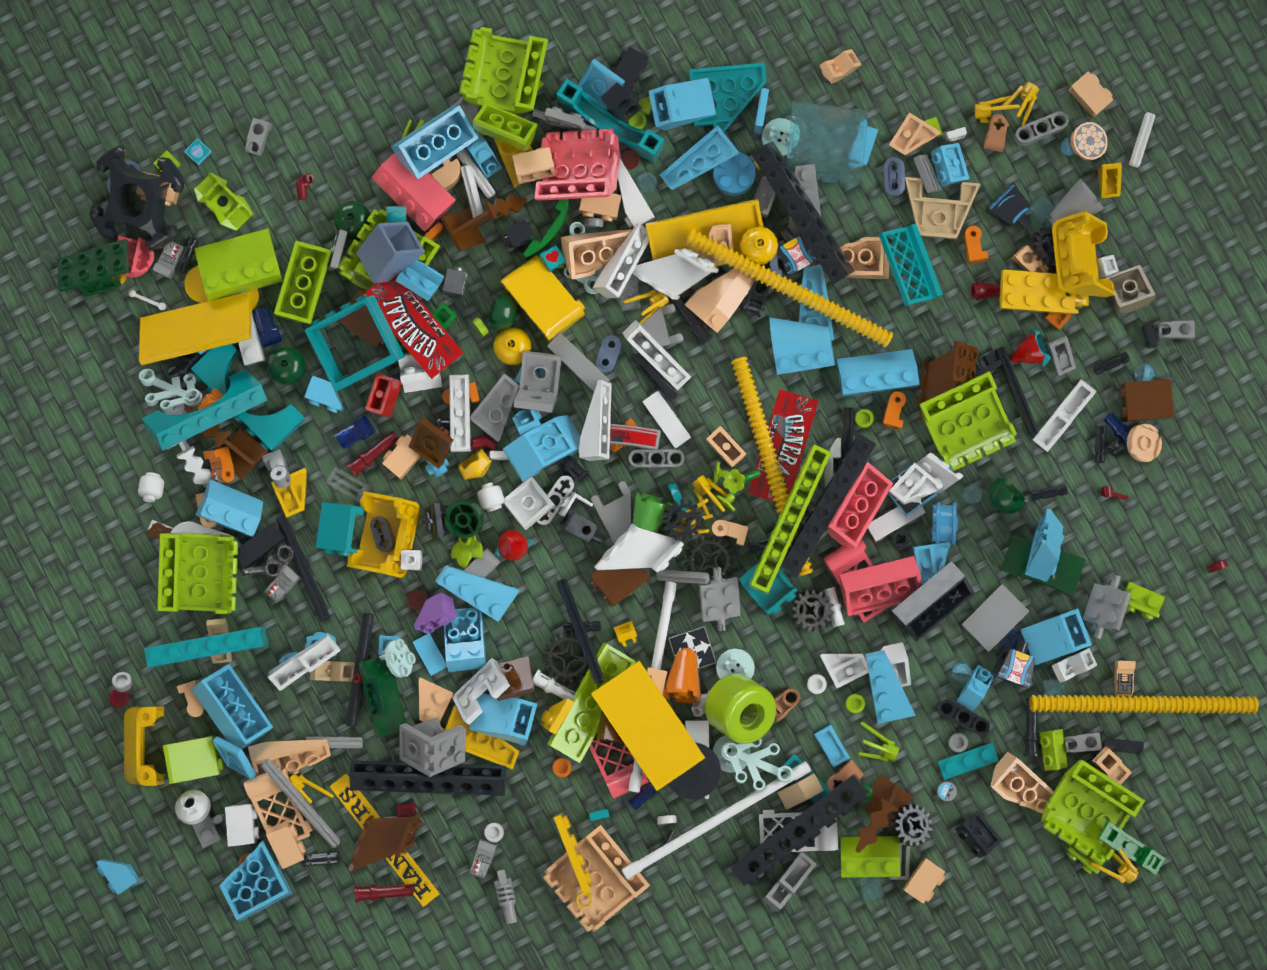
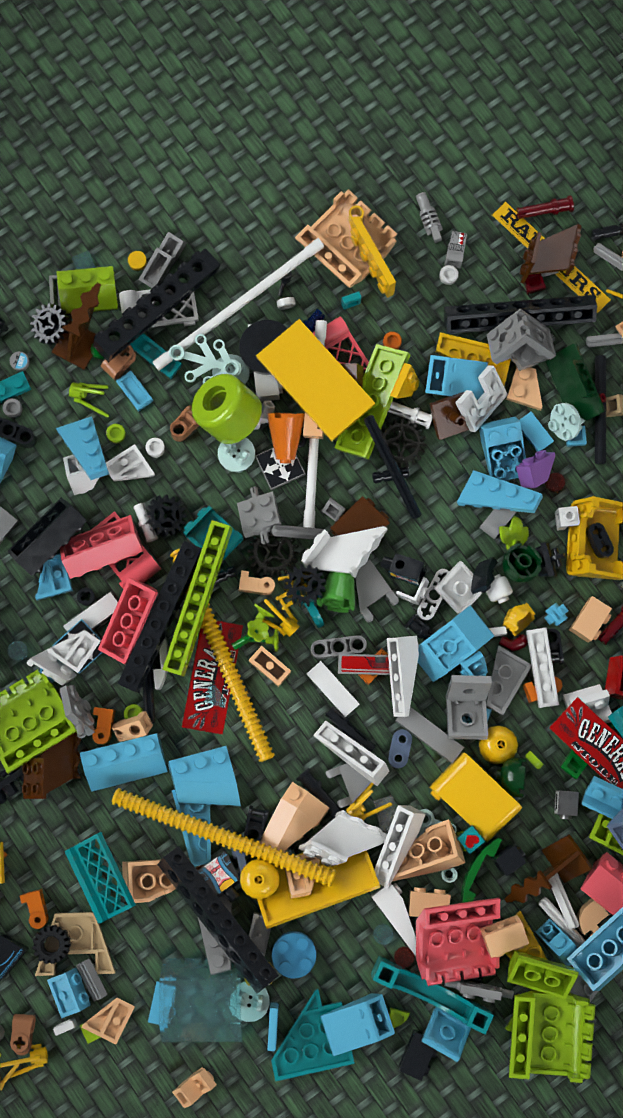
camera: 170 degrees right, 5 degrees down
reddish brown tile [408,418,454,469] -> none
orange tile [425,222,445,241] -> none
red hat [494,530,533,561] -> none
light grey tile [584,218,603,229] -> none
black brick [600,82,642,123] -> none
yellow tile [614,621,637,647] -> none
lime tile [628,111,647,130] -> none
medium azure wing [660,125,739,190] -> none
tan slope [777,773,824,810] -> none
sand blue plate [884,157,905,196] -> none
light nougat brick [902,857,945,904] -> none
dark azure wheel [932,502,958,545] -> none
clear light blue tile [952,663,972,682] -> none
dark red cone [971,281,1000,300] -> none
none -> black tyre [32,925,71,964]
none -> light grey plate [60,685,95,738]
none -> light nougat leg [112,711,153,742]
none -> yellow tile [128,251,147,271]
none -> light grey slope [322,498,346,522]
none -> black slope [471,557,498,594]

